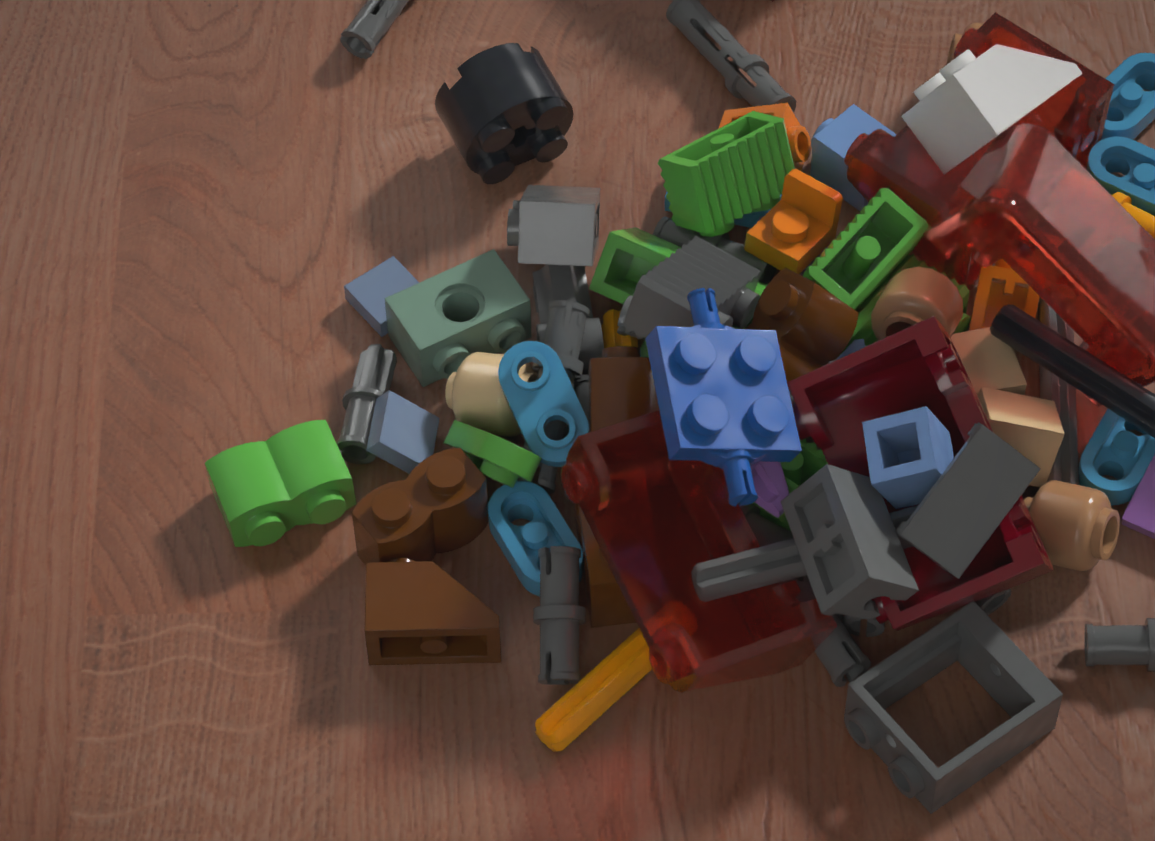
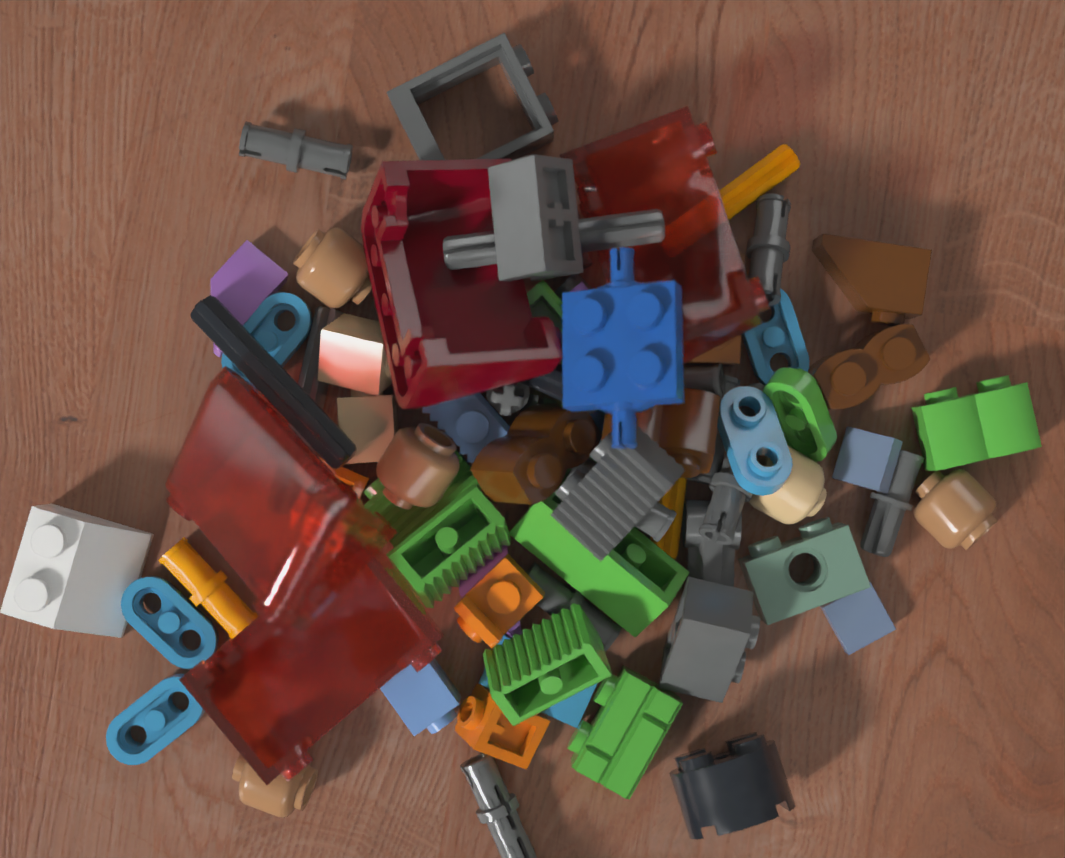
camera: 170 degrees left, 35 degrees up
medium blue brick [862,406,954,509] -> none
dark grey hinge [896,423,1040,579] -> none
white slope [901,44,1083,175] -> none
none -> bright green brick [567,665,683,800]
none -> medium nougat head [914,469,998,550]

